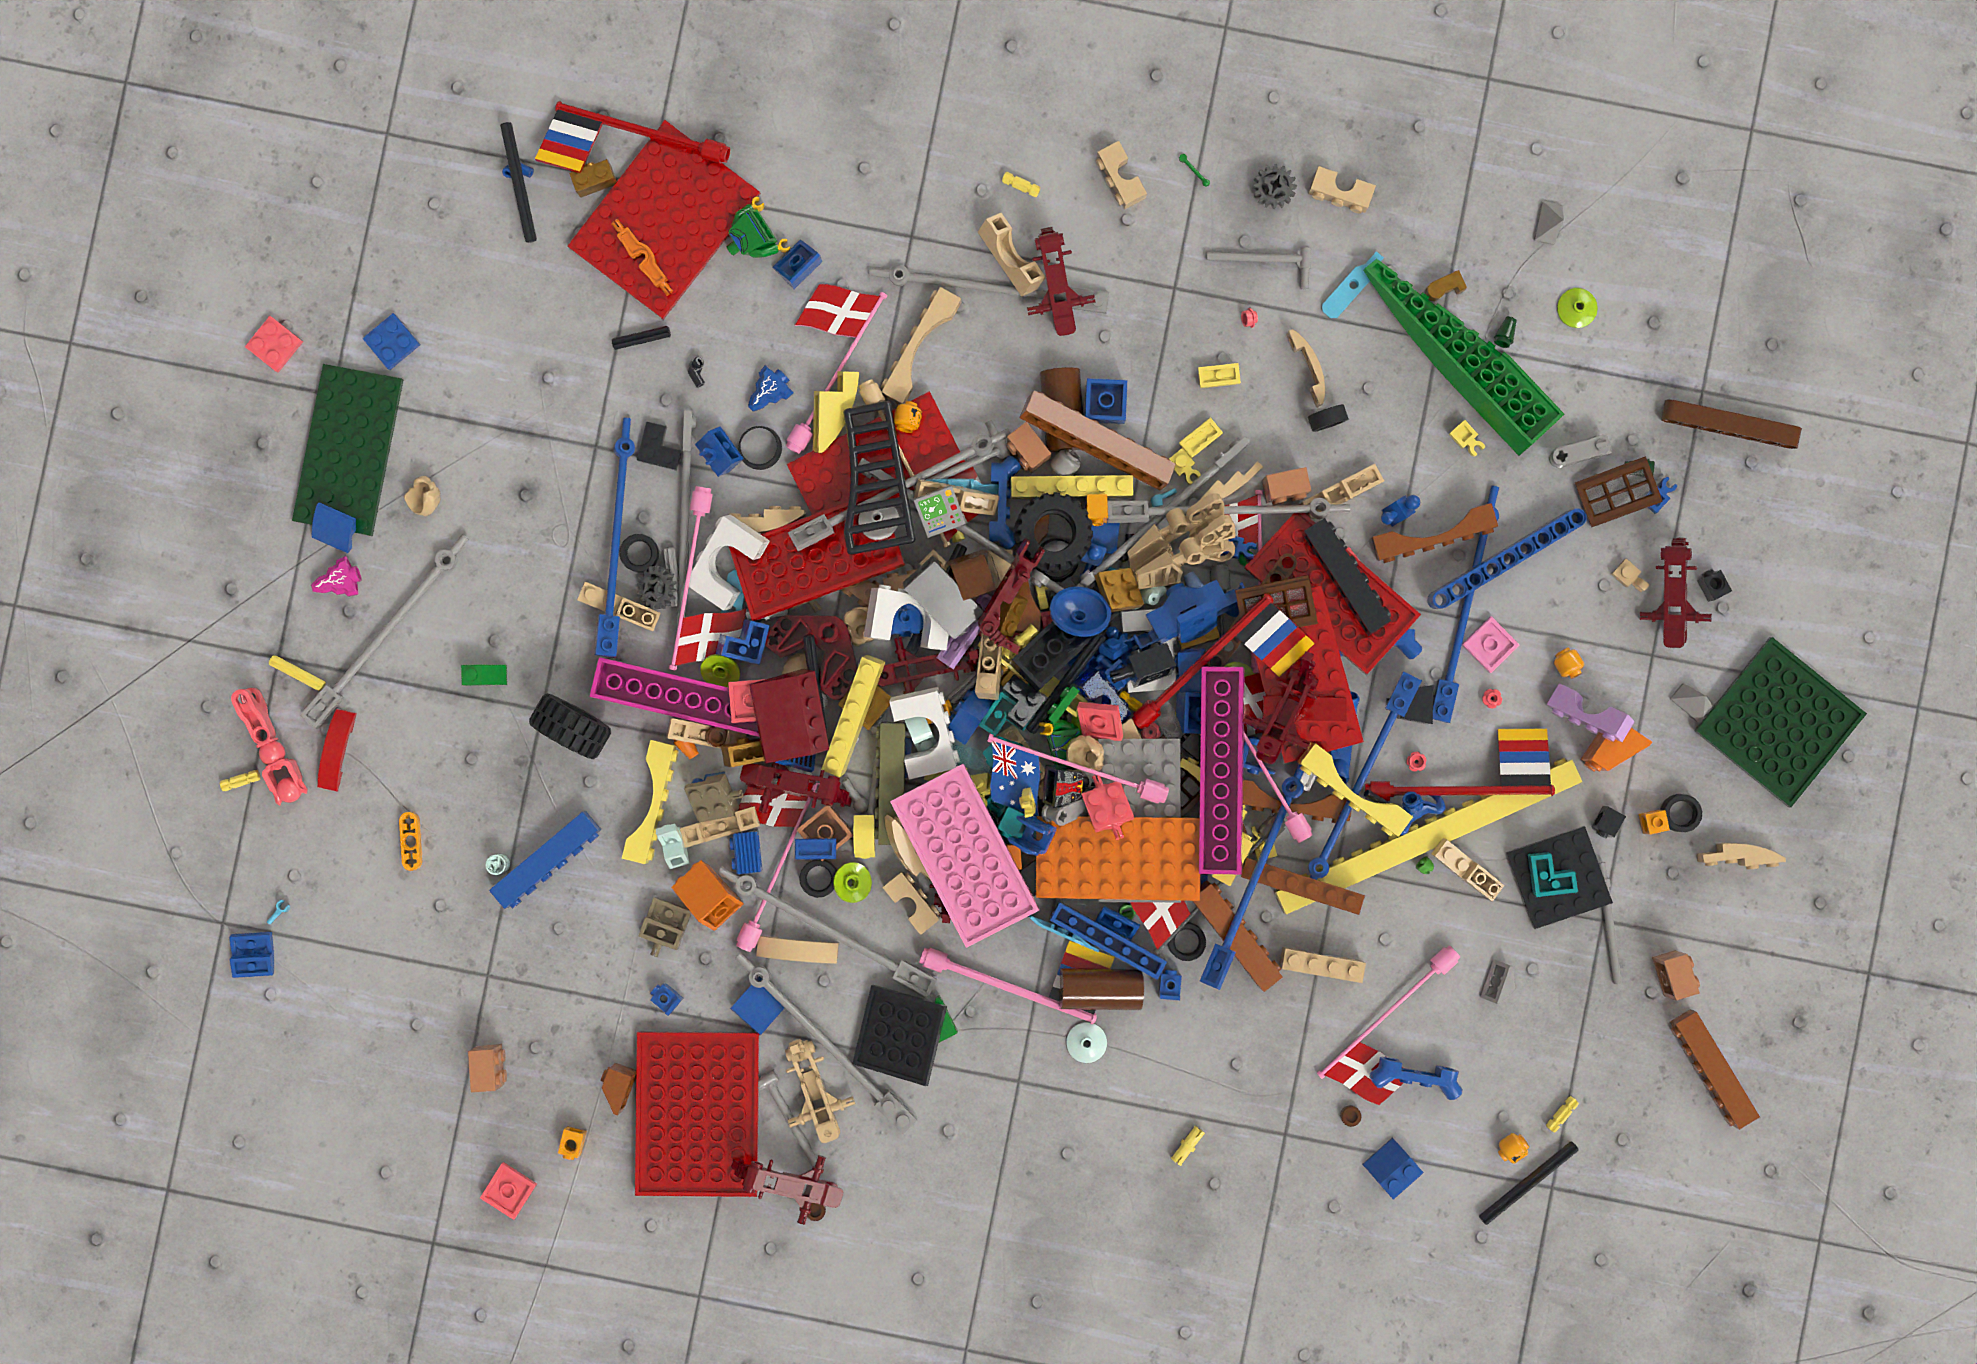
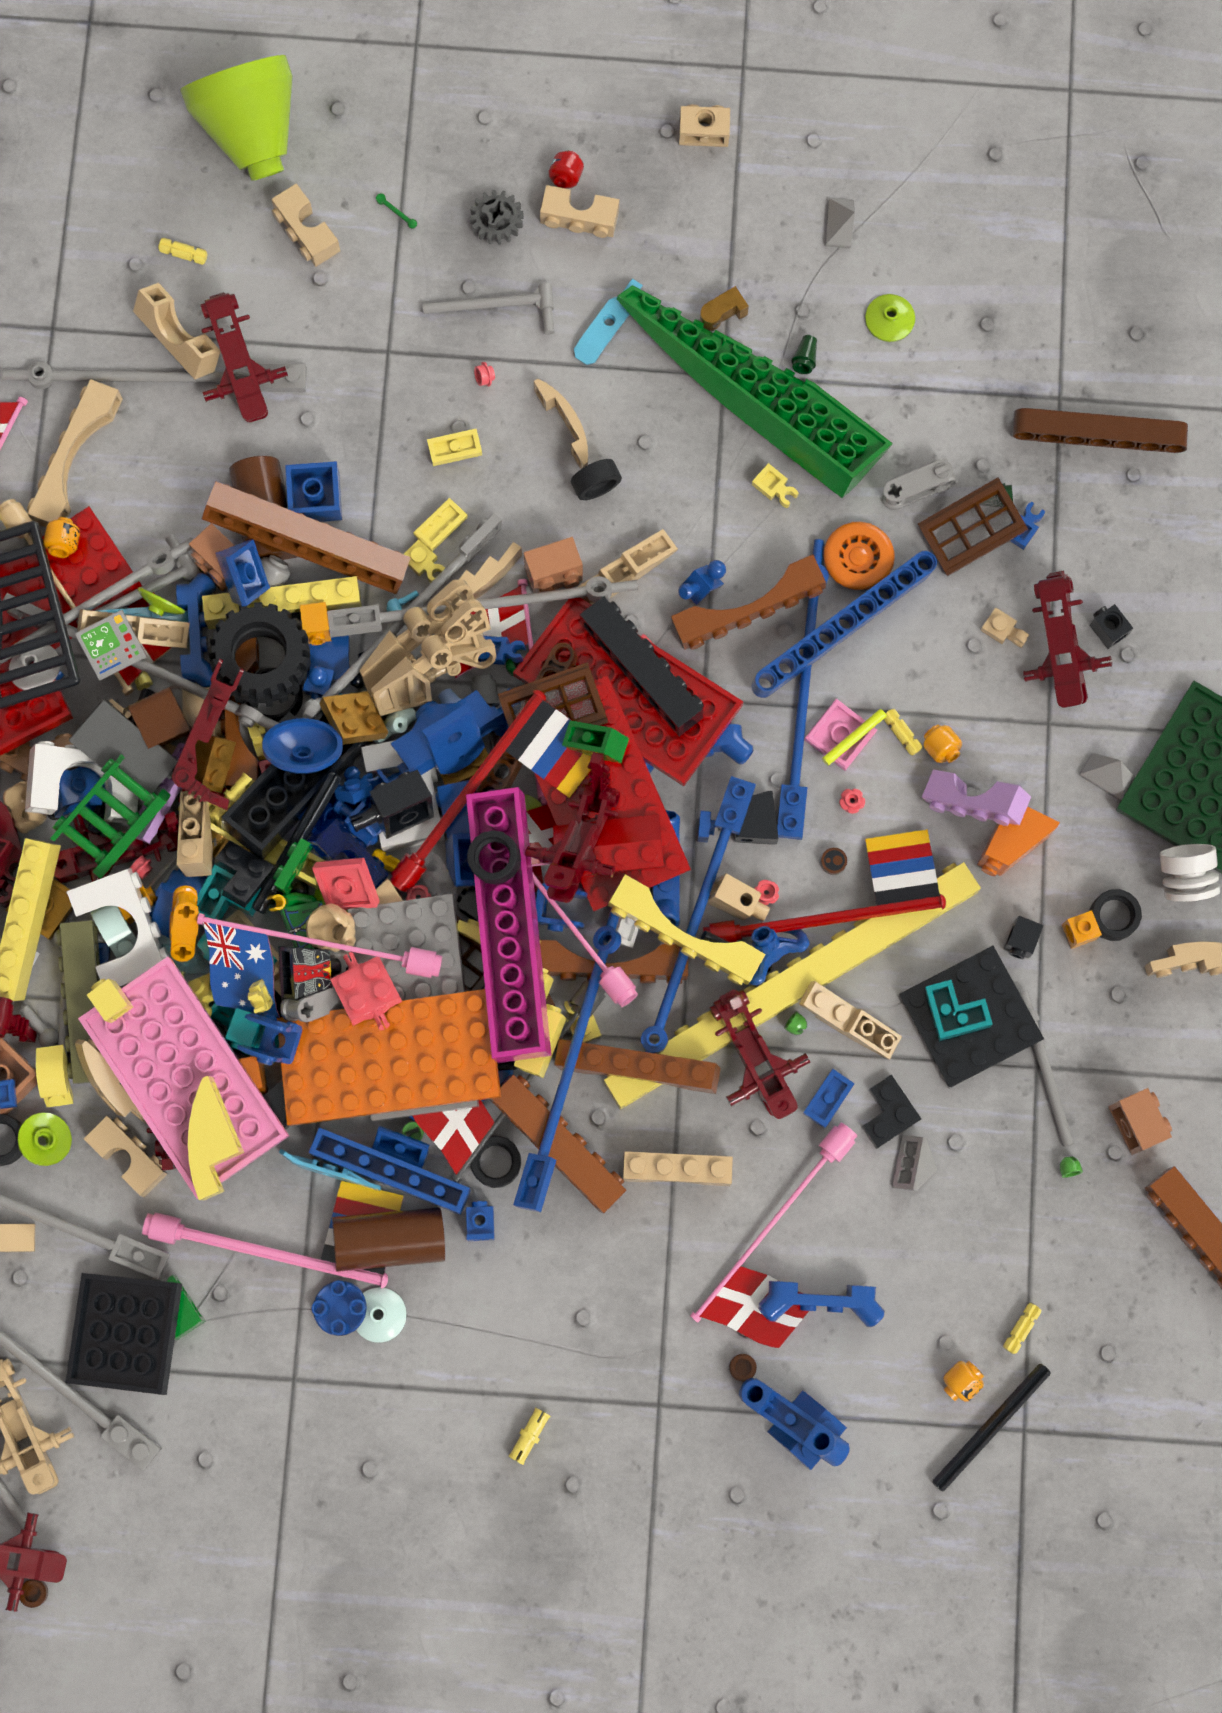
camera: 15 degrees left, 10 degrees down
none -> green fence [50,754,171,879]
none -> light yellow brick [87,979,133,1023]
none -> coral plate [130,855,153,879]
none -> lime dish [137,587,186,617]
none -> light orange piece [169,885,199,962]
none -> lime cone [180,55,293,181]
none -> light yellow slope [188,1076,244,1200]
none -> blue slope [215,539,270,607]
none -> blue dish [311,1280,367,1336]
none -> black tyre [467,830,521,885]
none -> red head [548,150,584,189]
none -> green slope [562,720,629,763]
none -> tan brick [679,104,730,147]
none -> blue plate [697,811,715,843]
none -> tan torso [707,873,770,921]
none -> dark red piece [709,989,811,1119]
none -> blue plate [739,1378,850,1467]
none -> blue plate [803,1069,855,1129]
none -> tile [821,848,847,875]
none -> neon yellow bar [822,709,887,766]
none -> orange wheel [823,522,895,590]
none -> black plate [862,1074,921,1149]
none -> light yellow axle [884,709,922,755]
none -> bright green hinge [1060,1156,1083,1178]
none -> white wheel [1160,844,1221,902]

